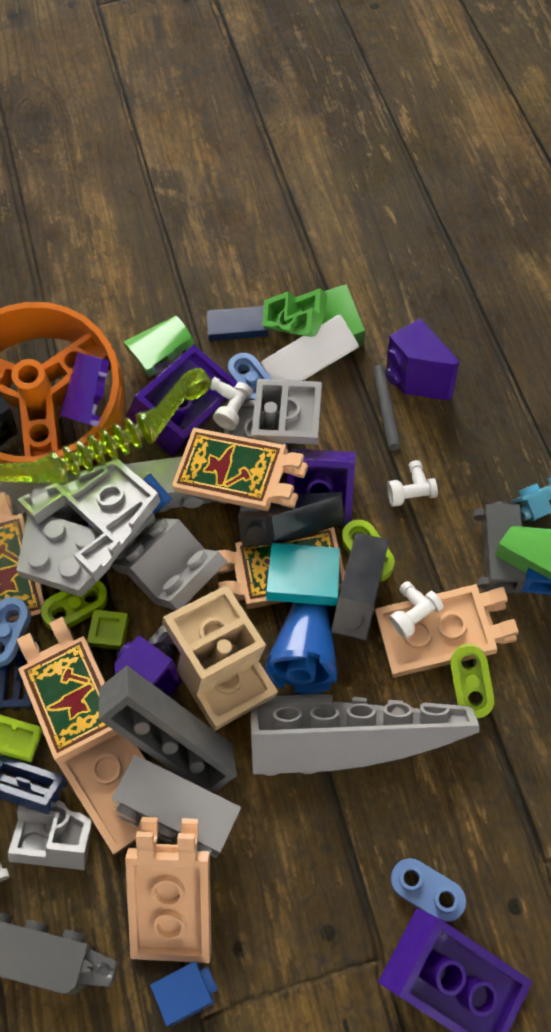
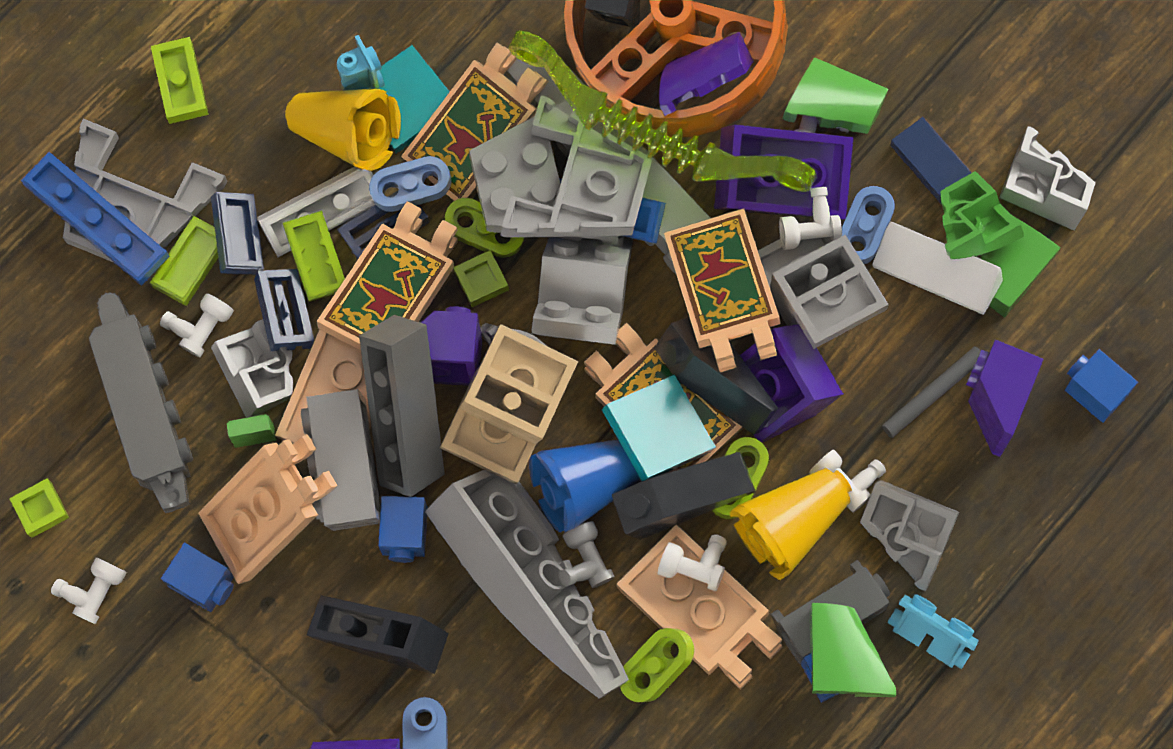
camera: 55 degrees right, 10 degrees up
none -> bright green tile [227,414,276,448]
none -> black slope [307,595,449,674]
none -> blue brick [378,496,428,563]
none -> light grey piece [559,521,615,588]
none -> yellow cone [730,468,852,580]
none -> light grey slope [860,480,959,591]
none -> light grey slope [999,126,1095,230]
none -> blue brick [1065,349,1138,423]

